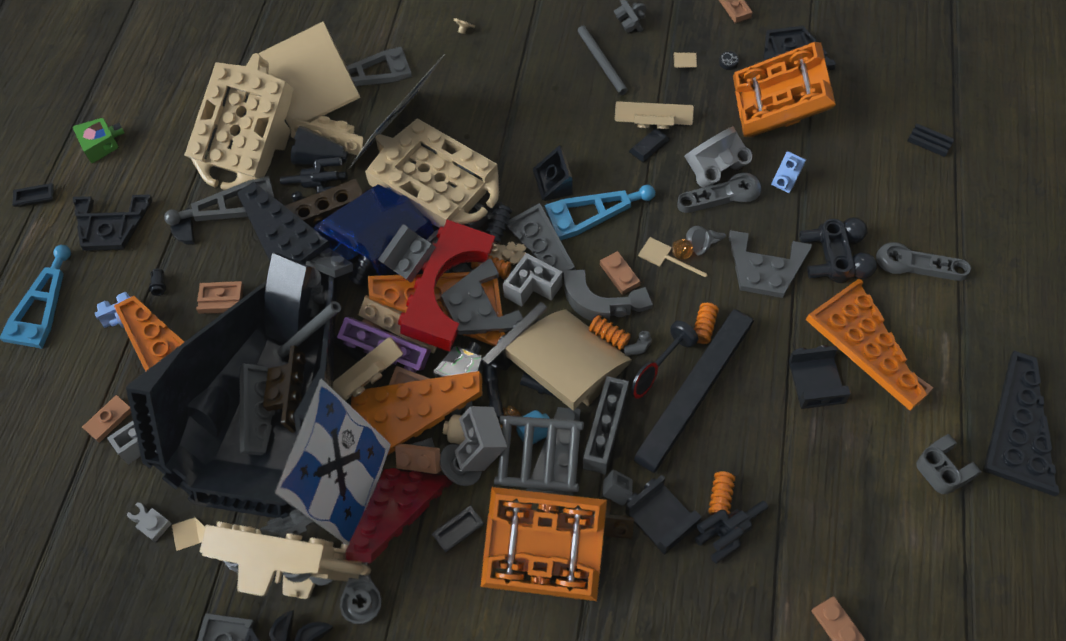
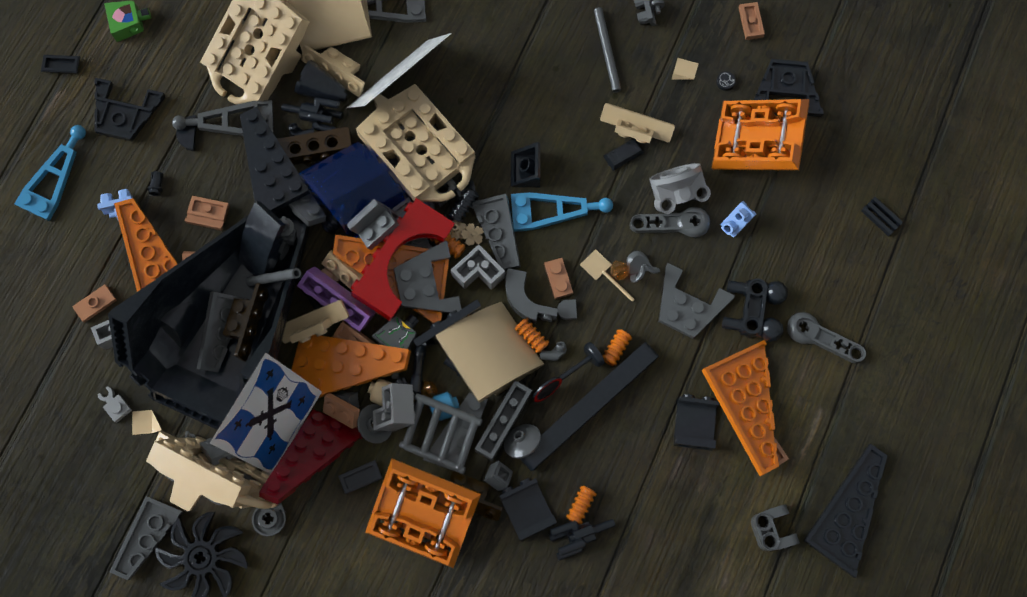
camera: 10 degrees right, 15 degrees up
none -> dark grey dish [504,424,541,459]

